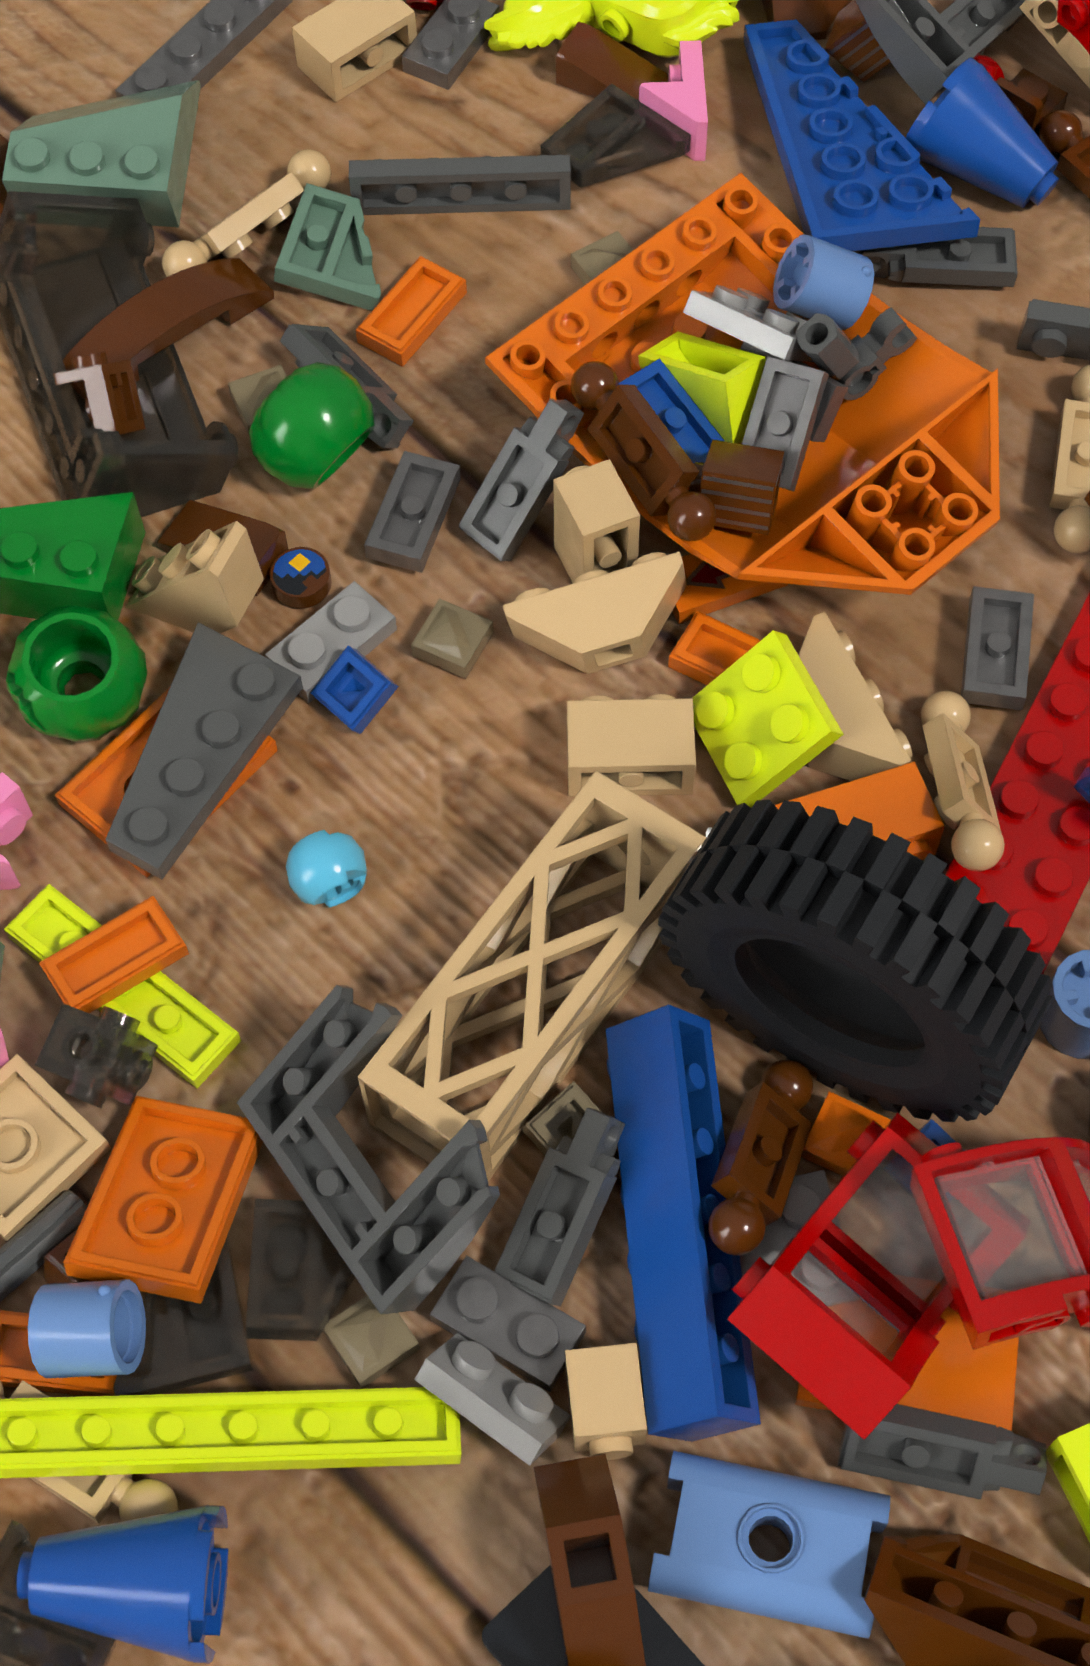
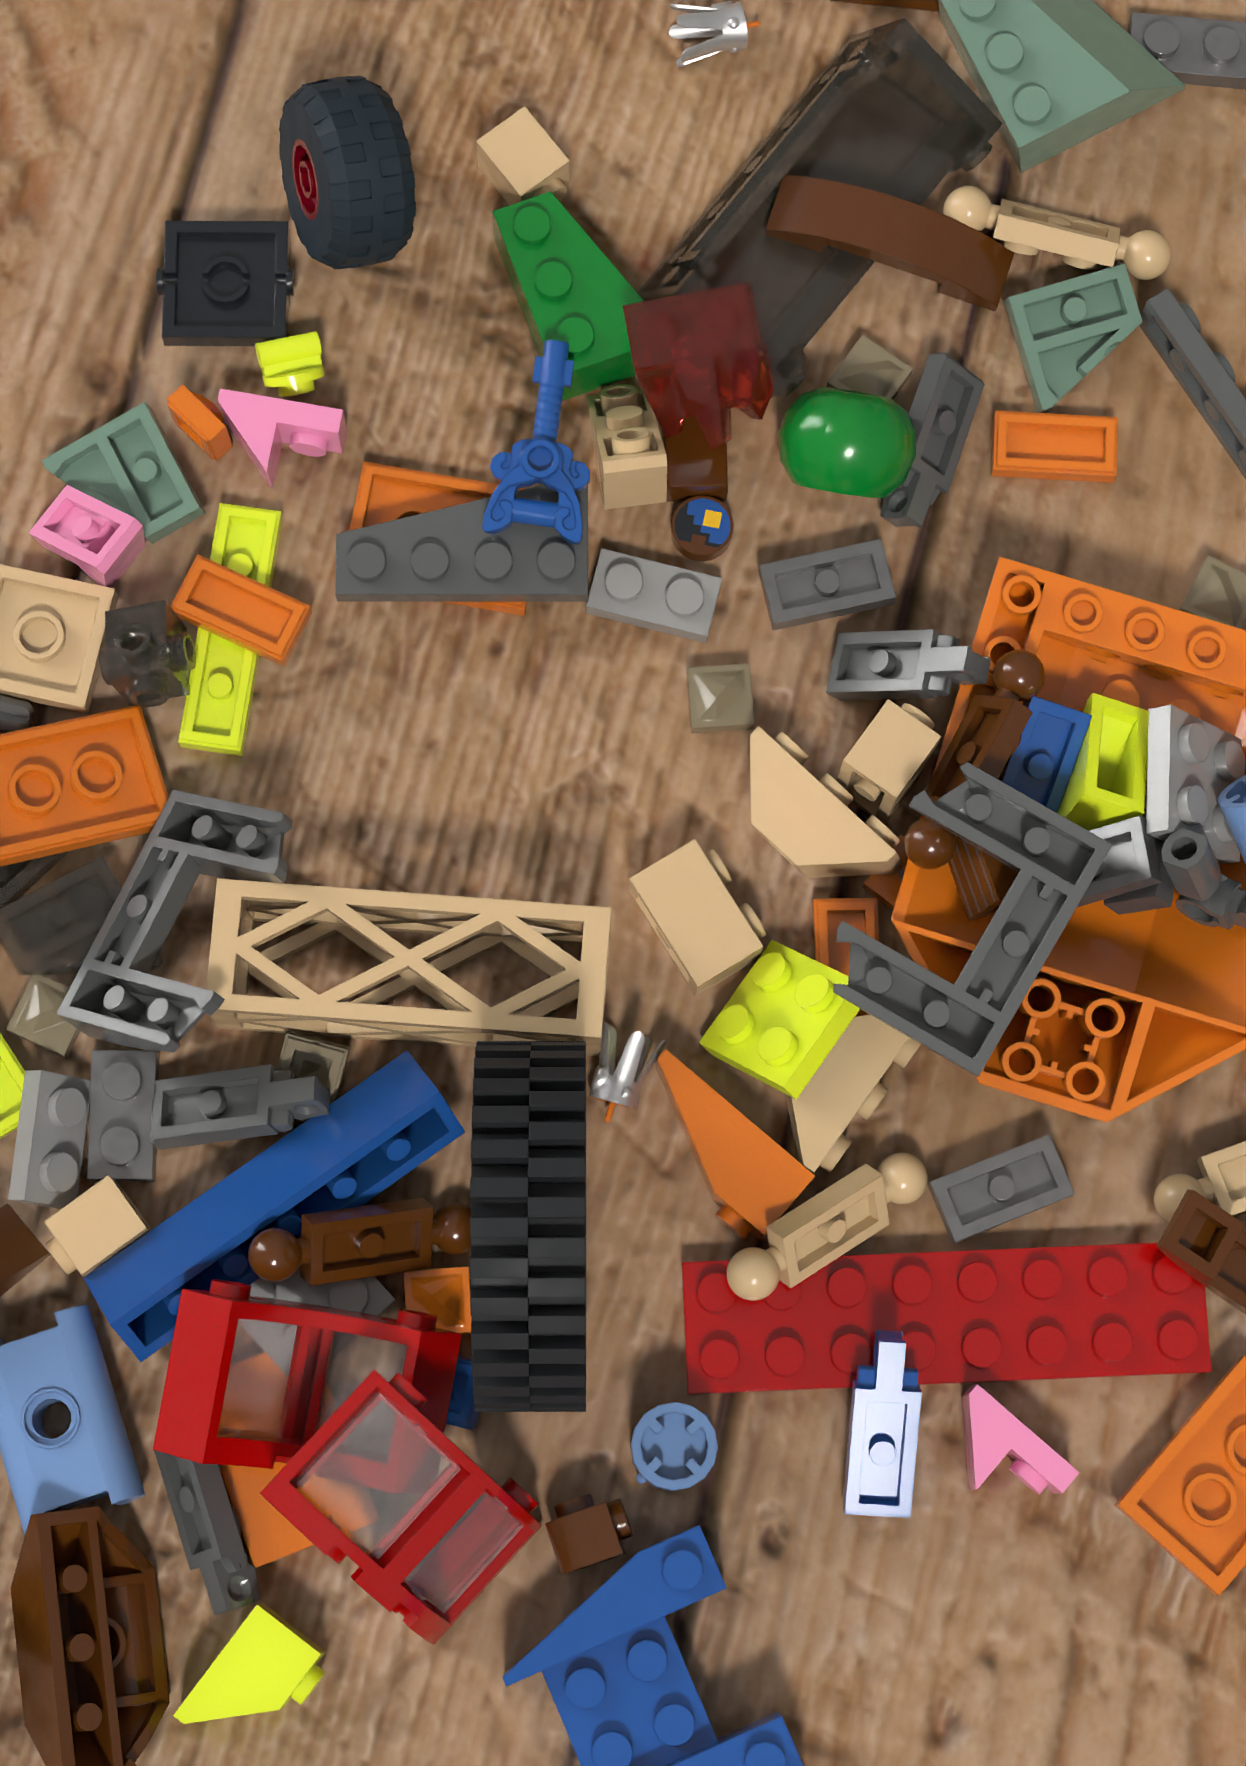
camera: 55 degrees right, 15 degrees up
green piece [6,605,147,743] -> none
reddish brown bracket [53,352,146,439] -> none
medium azure piece [286,830,367,908] -> none
blue tile [310,645,399,734] -> none
none -> blue piece [482,340,590,545]
none -> clear red plate [623,281,774,451]
none -> dark grey wedge [833,762,1112,1077]

